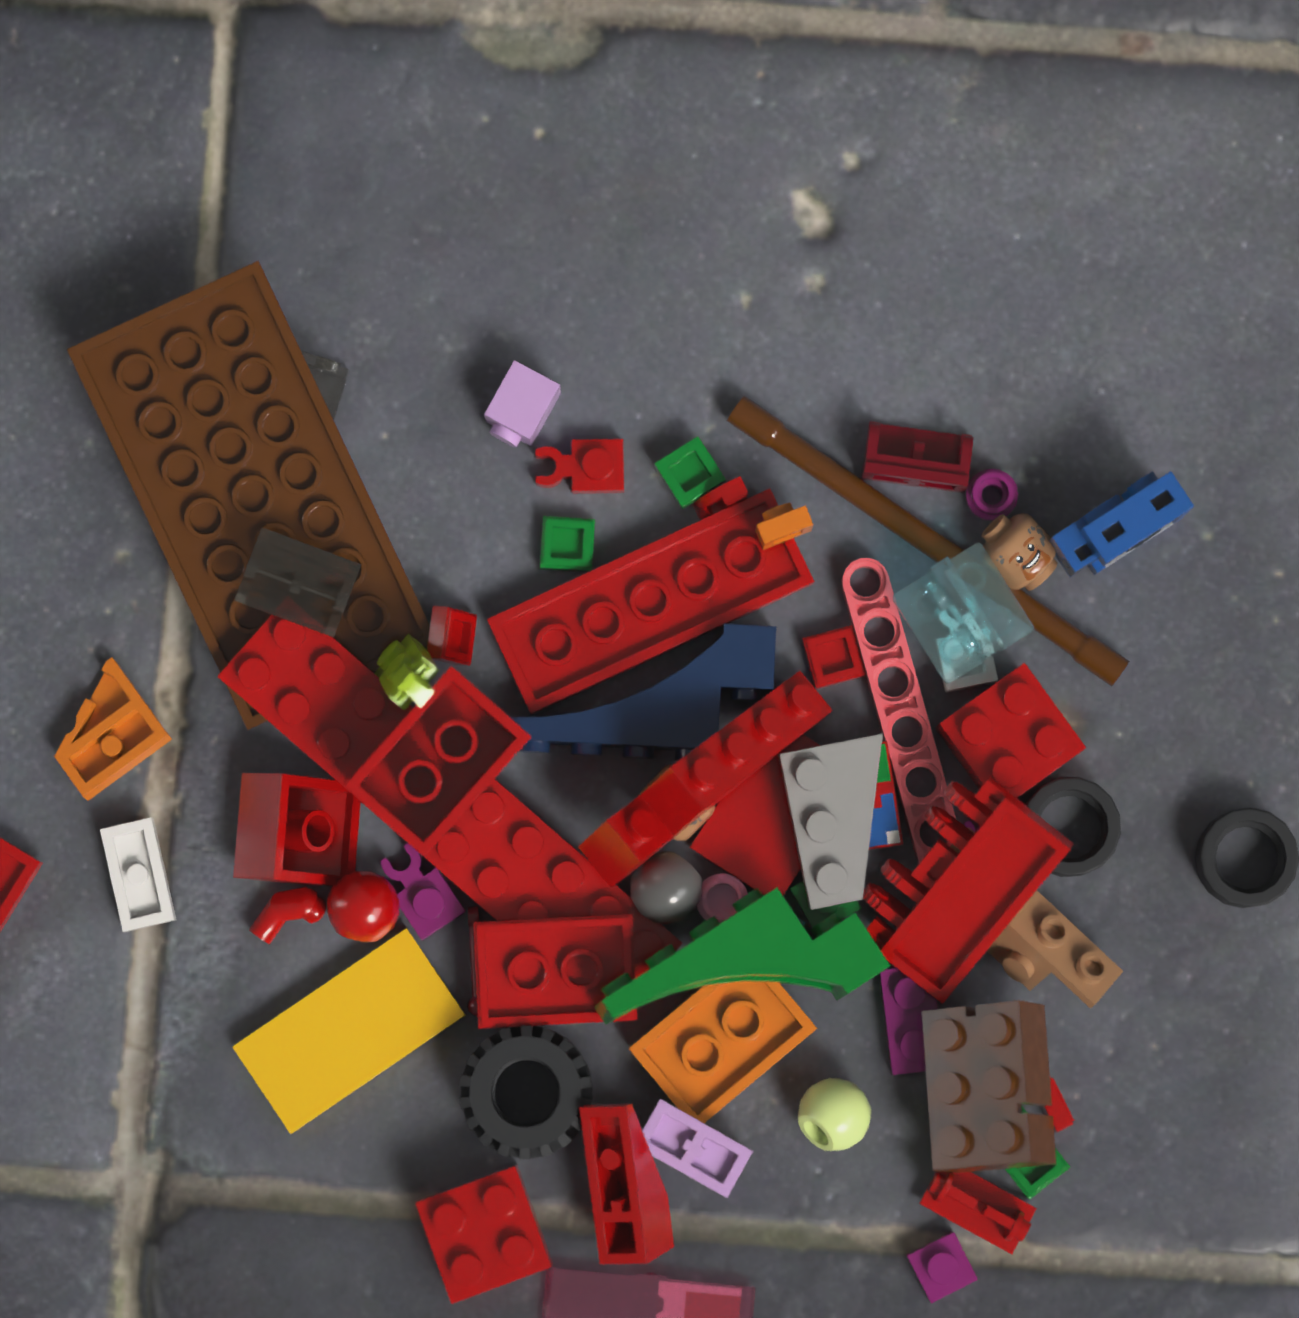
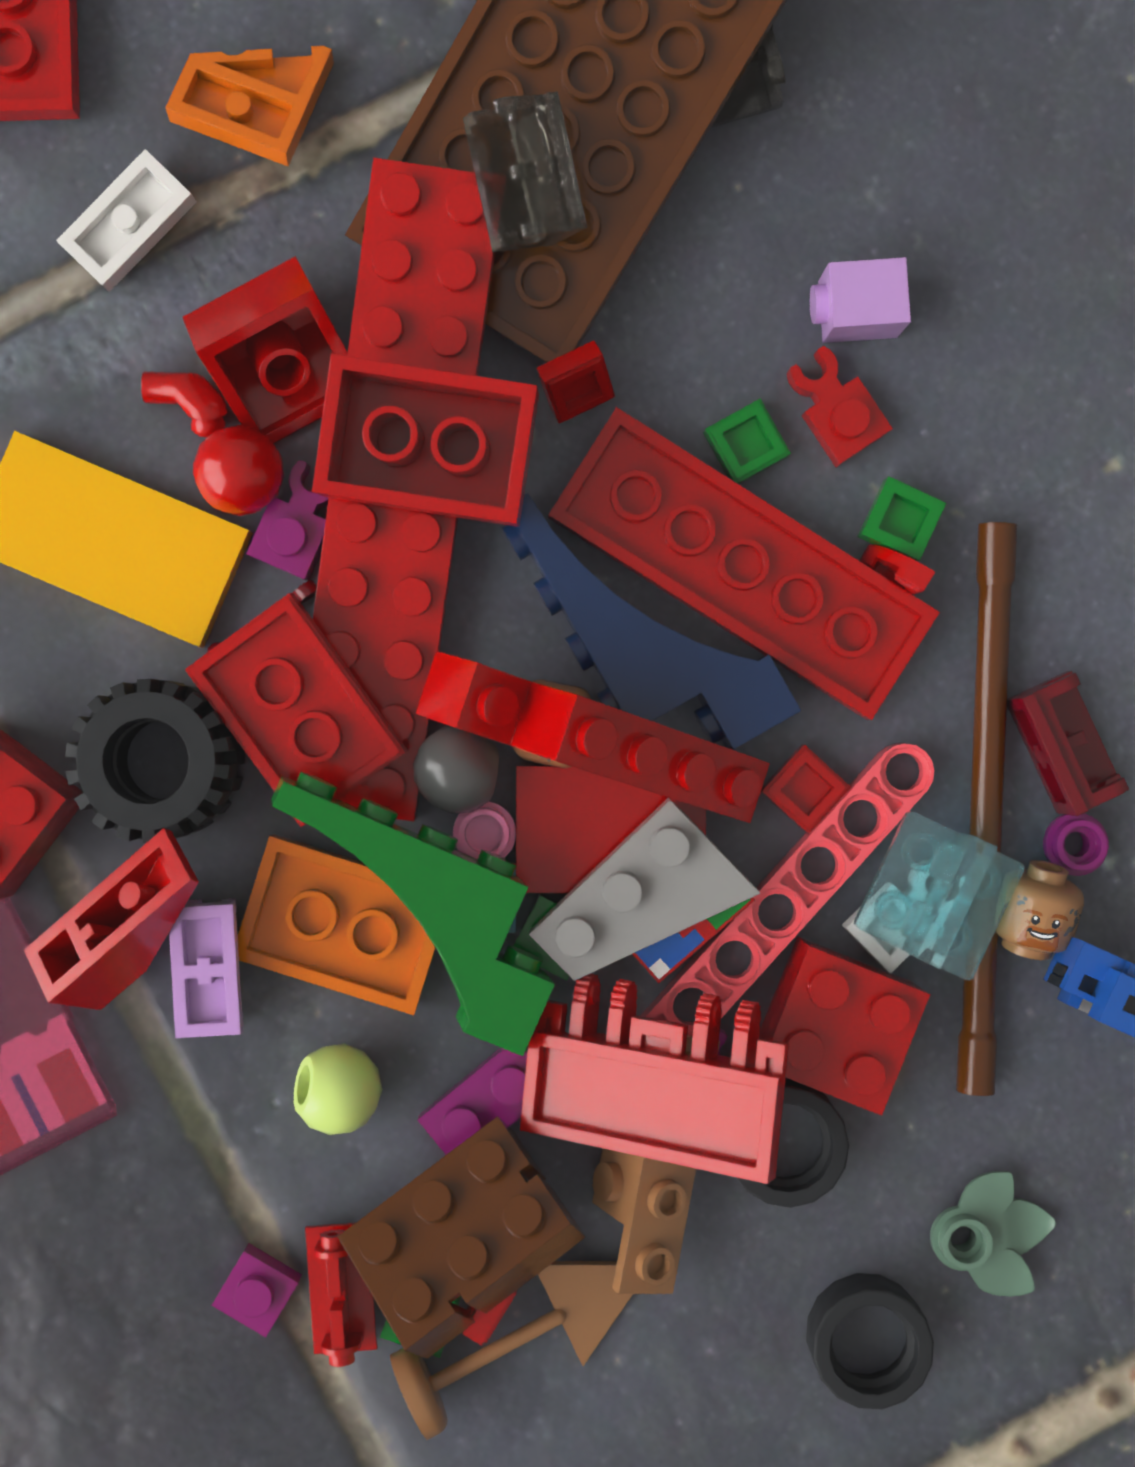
camera: 60 degrees right, 5 degrees up
lime hinge [375,634,439,711] -> none
orange plate [755,502,814,550] -> none
none -> medium nougat piece [390,1261,633,1440]
none -> sand green plate [930,1171,1056,1297]

